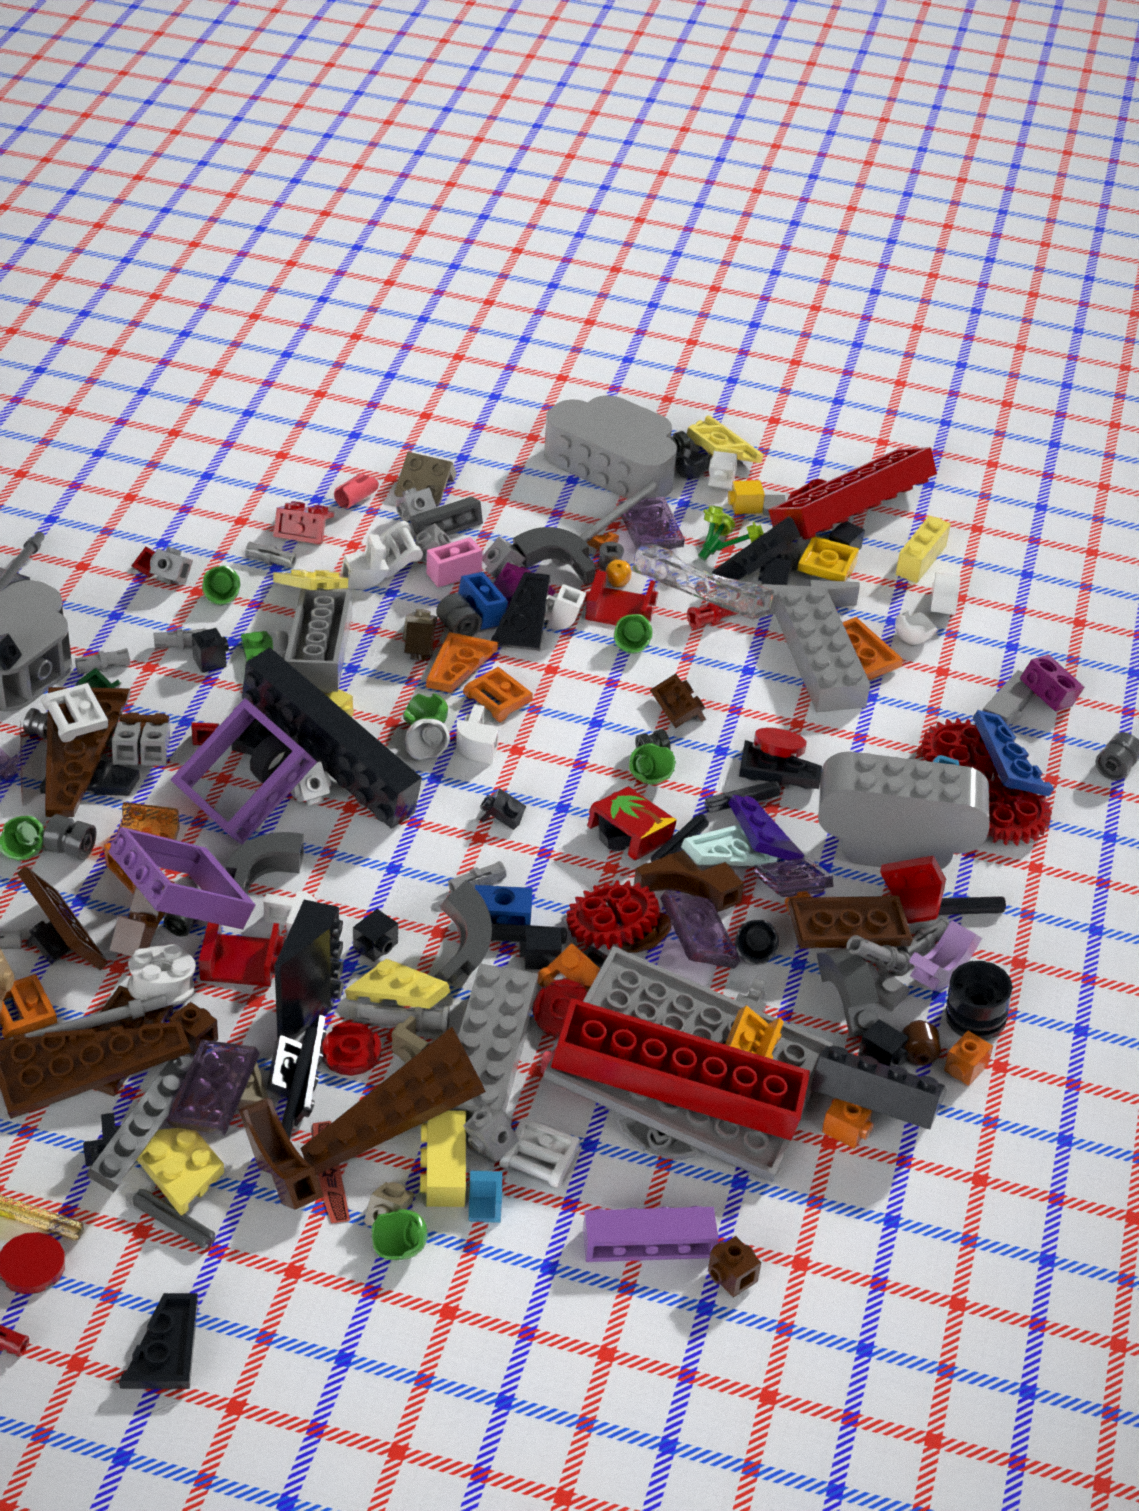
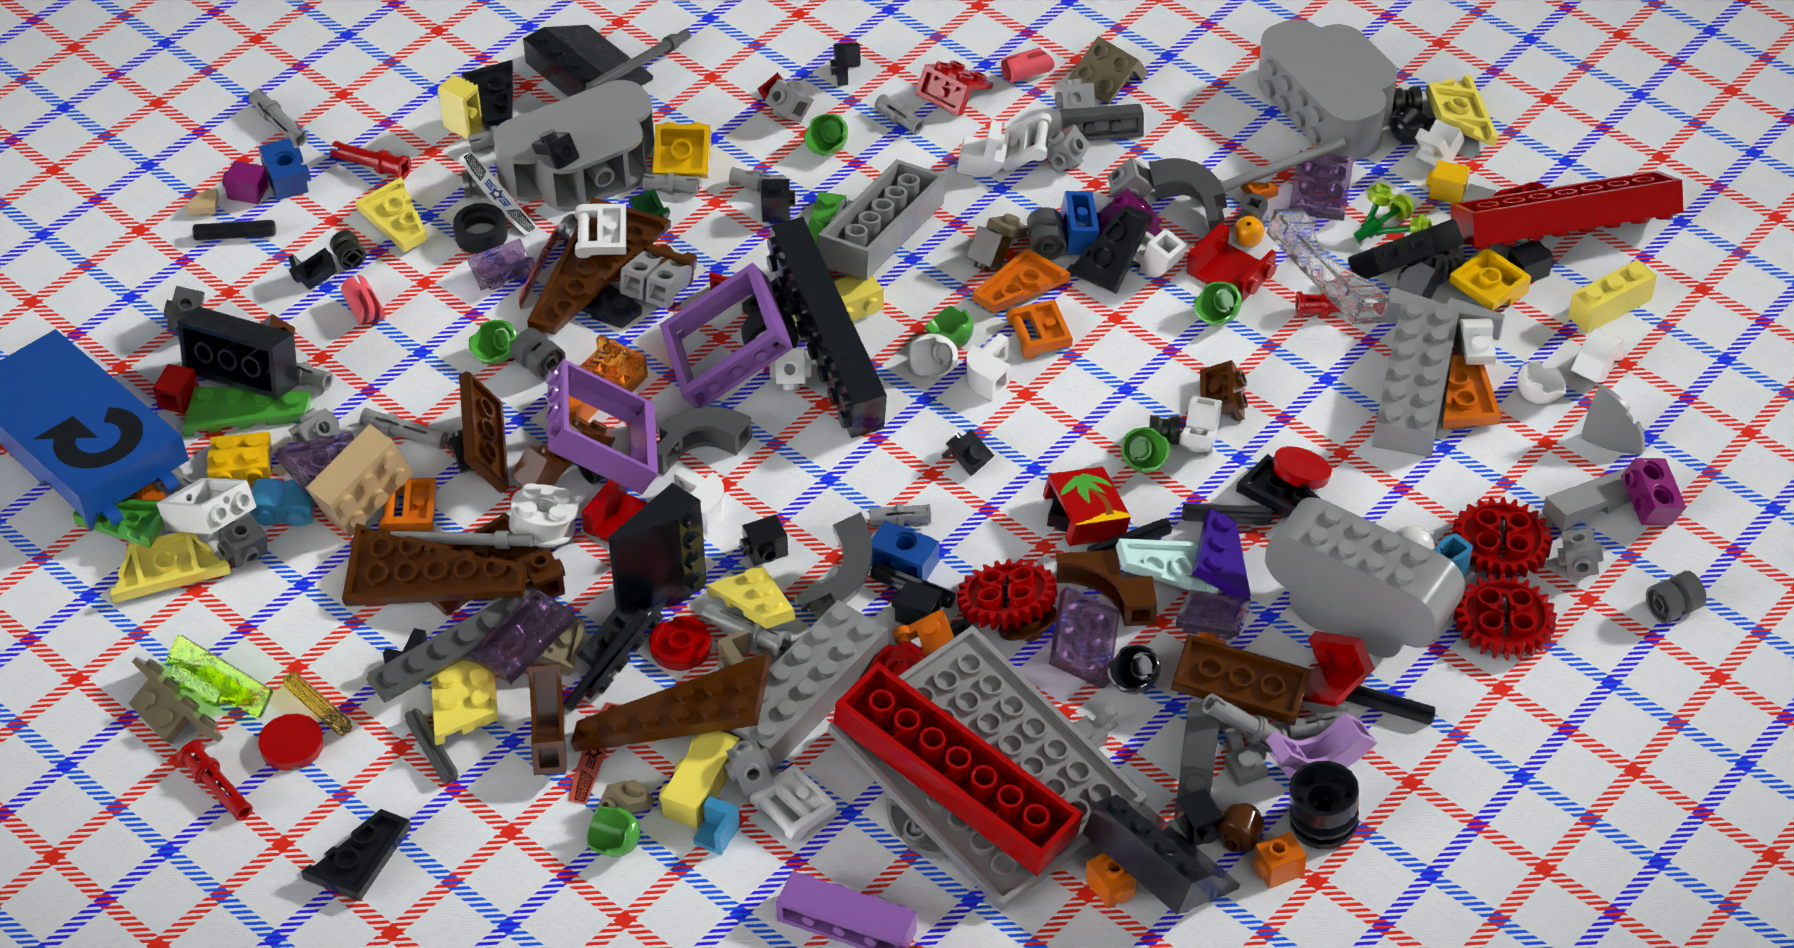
camera: 30 degrees right, 5 degrees up
light yellow wing [273,569,348,590] -> none
bright pink brick [426,537,483,587] -> none
light orange bracket [725,1005,784,1059] -> none
blue wing [973,710,1054,796] -> none
none -> yellow plate [653,122,712,179]
none -> black bracket [830,43,861,86]
none -> white brick [1180,396,1222,454]
none -> white brick [1455,319,1497,365]
none -> light grey brick [1557,528,1604,578]
none -> light grey brick [1580,384,1645,455]

